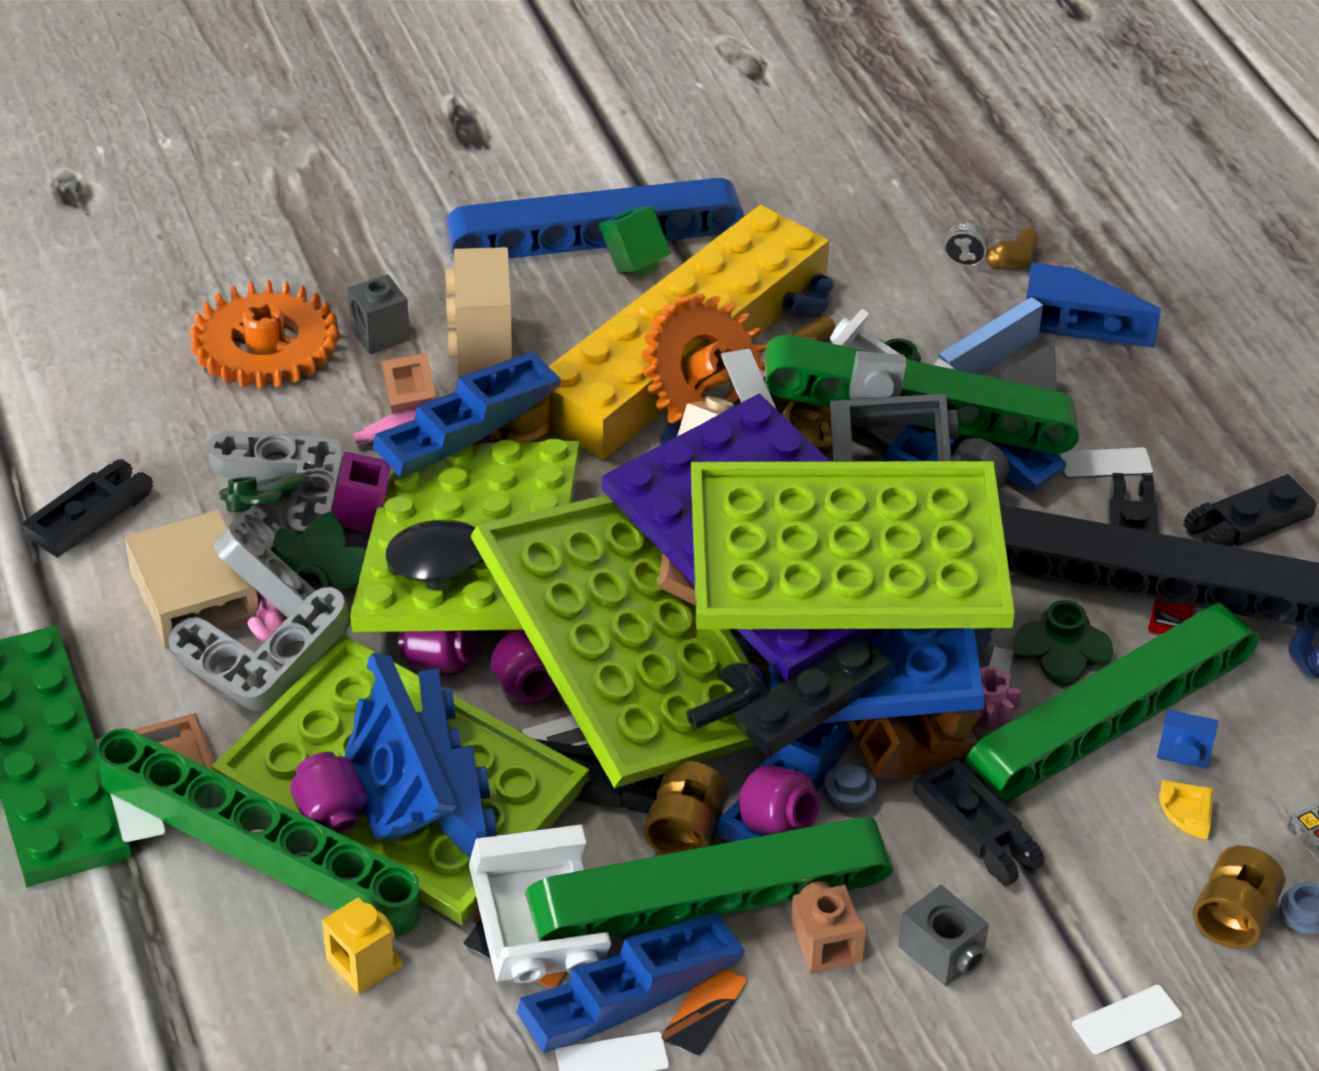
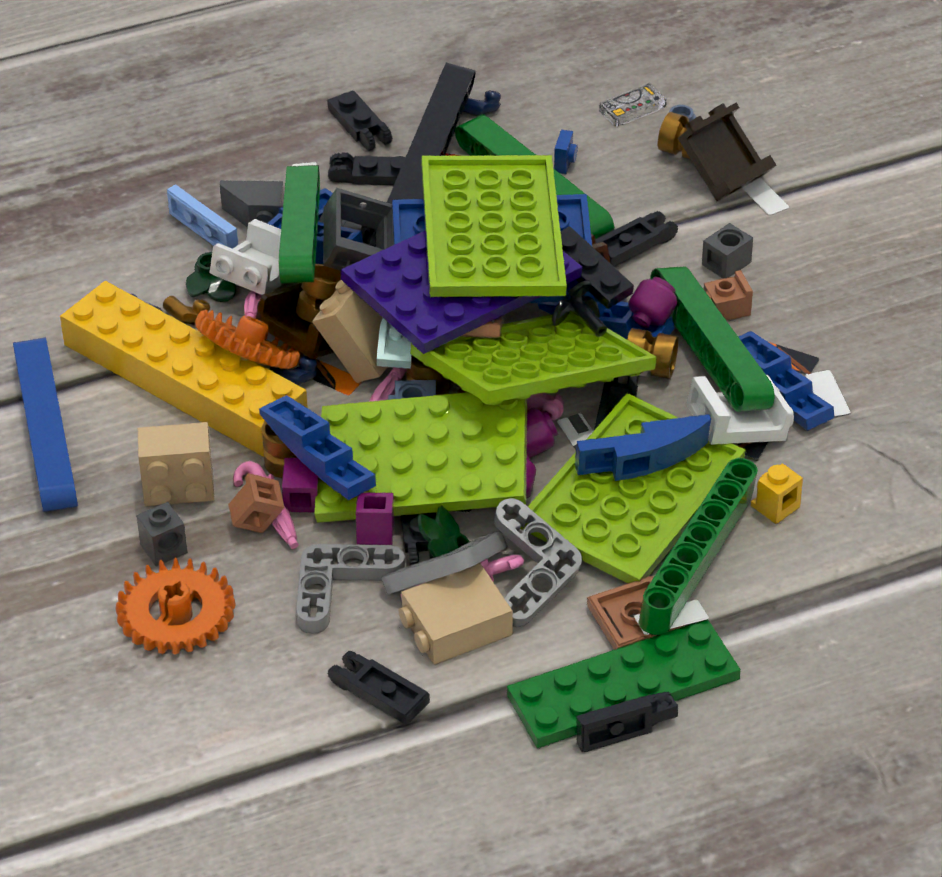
camera: 90 degrees left, 0 degrees up
dark green plate [219,473,315,512] -> none
magenta head [289,752,369,834] -> none
blue wing [344,653,457,841] -> none
black dish [386,519,484,591] -> none
green brick [598,206,671,276] -> none
white sticker [721,349,777,410] -> none
light grey plate [849,351,906,399] -> none
tile [944,223,989,267] -> none
pearl gold arm [986,228,1039,270] -> none
blue slope [1026,263,1161,348] -> none
yellow tile [1159,780,1214,840] -> none
none -> dark brown panel [678,102,777,202]

